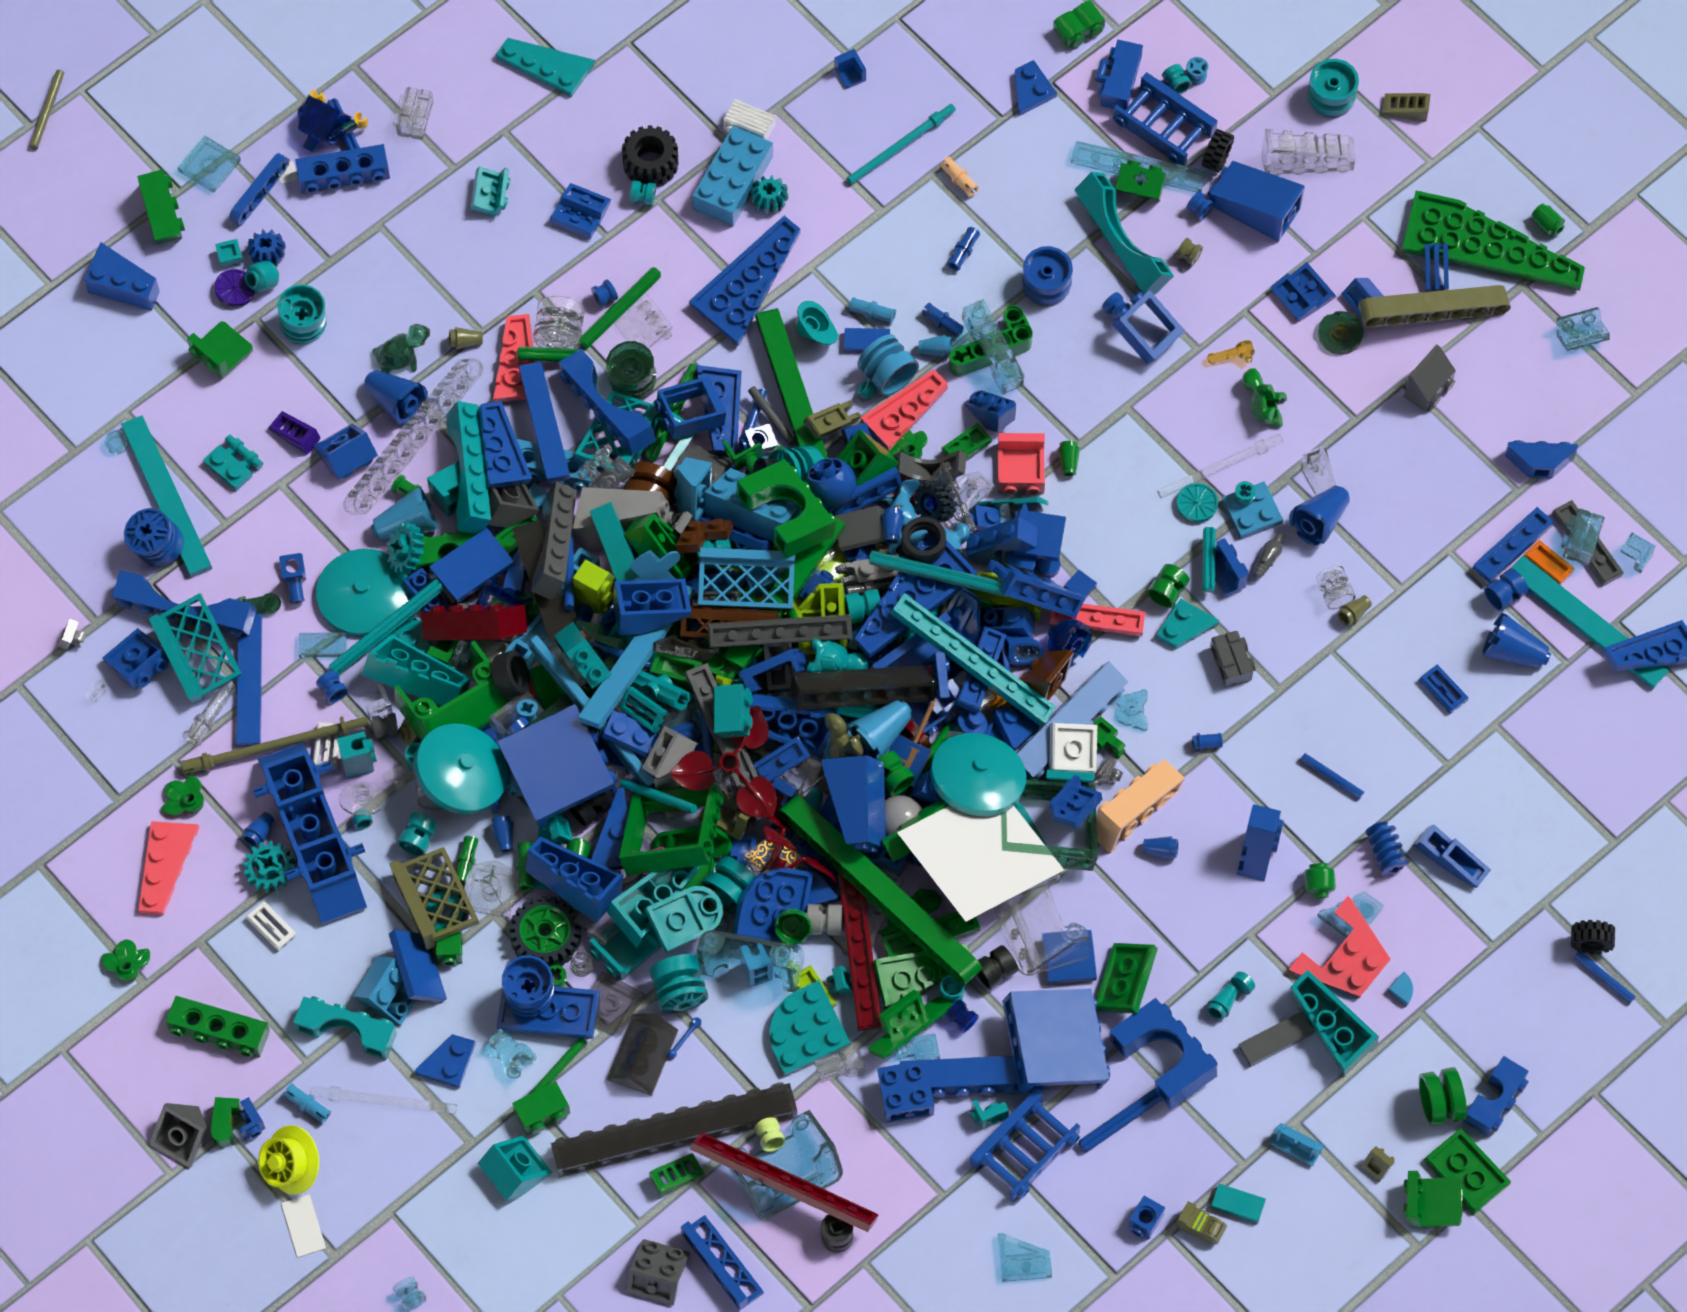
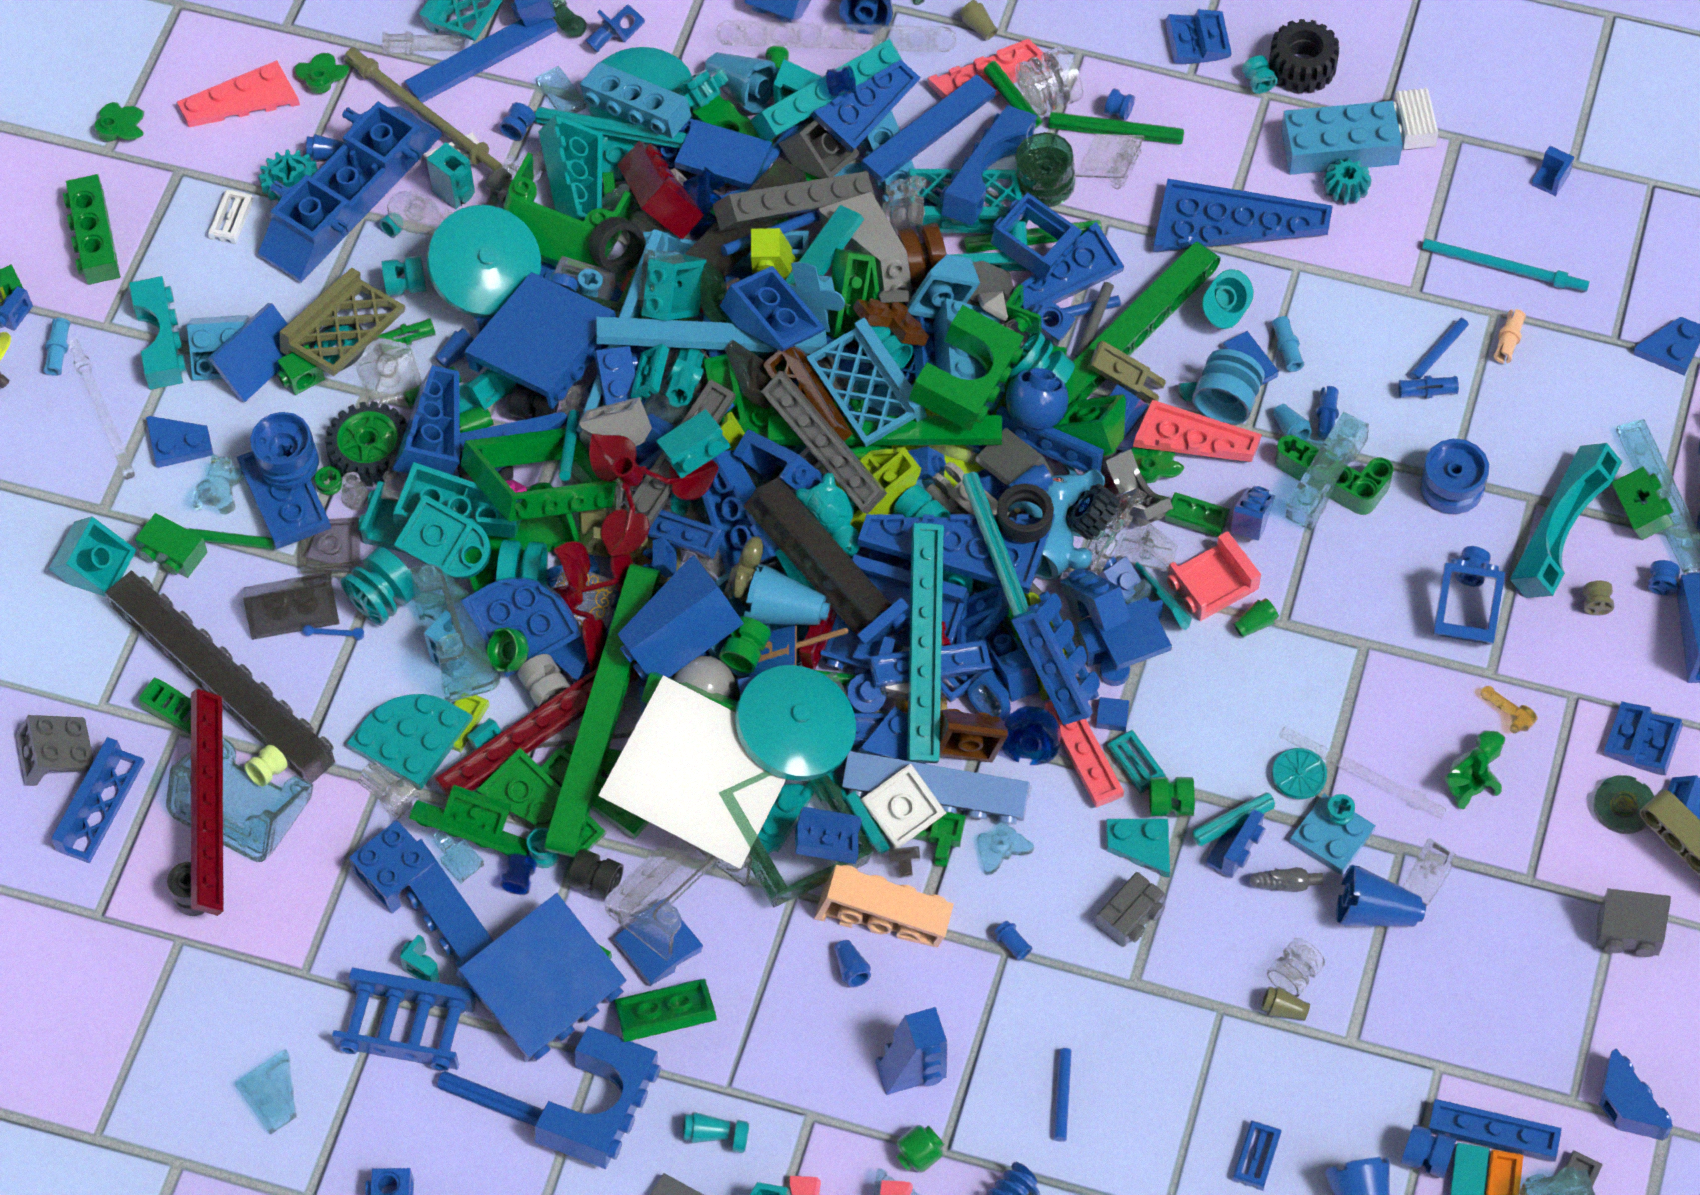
camera: 60 degrees right, 5 degrees down
none -> dark azure brick [580,62,692,138]
none -> clear blue wheel [826,65,856,97]
none -> light grey slope [977,291,1008,321]
none -> teal tile [1107,730,1166,794]
none -> blue bar [1410,318,1469,379]

